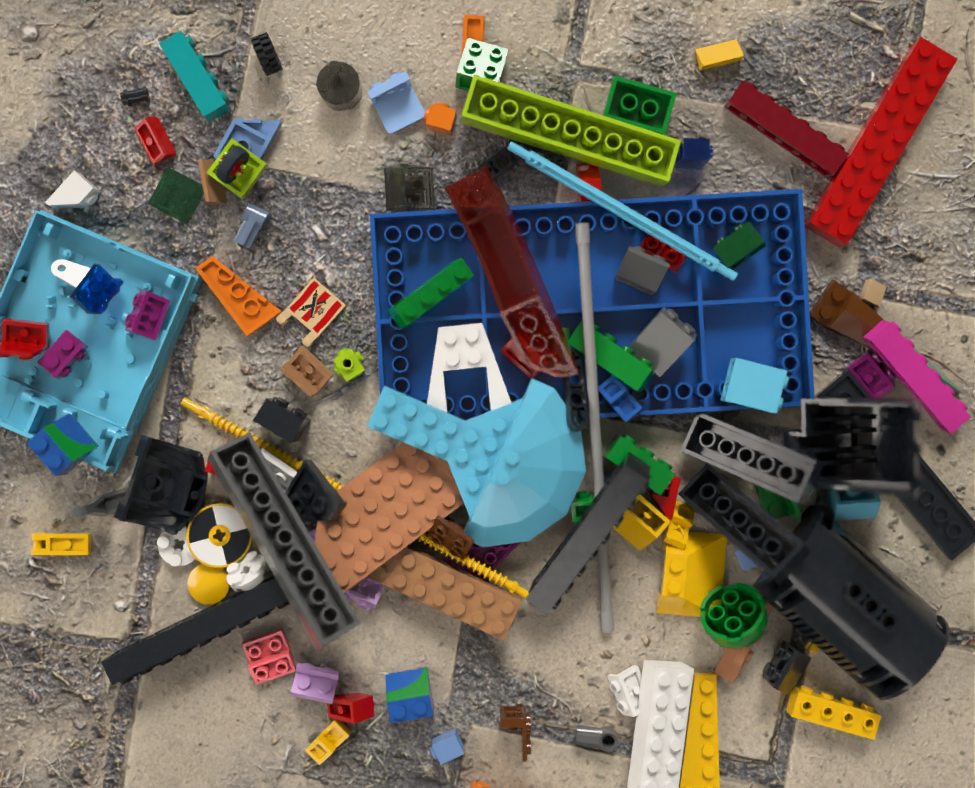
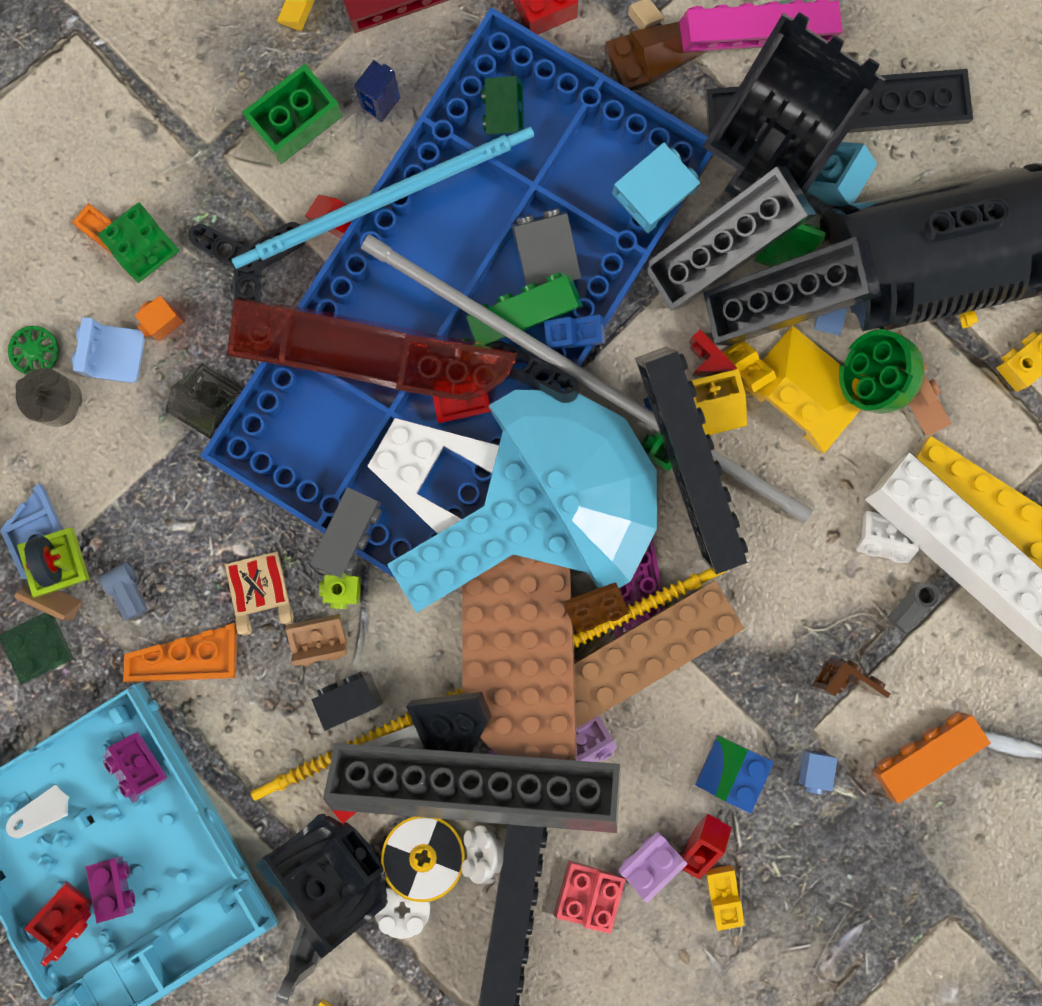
camera: 55 degrees left, 5 degrees down
blue slope [26,413,99,477] -> none
clear blue bracket [69,264,124,314] -> none
yellow dish [188,564,230,605] -> none
green brick [387,257,474,328] -> none
lime brick [460,74,681,187] -> none
green brick [602,434,675,495] -> none
dark grey slope [614,246,670,296] -> none
red slope [640,234,687,274] -> none
black slope [762,640,812,695] -> none
magenta bracket [846,349,896,398] -> none
none -> green wheel [8,326,60,376]
none -> dark grey brick [310,487,382,579]

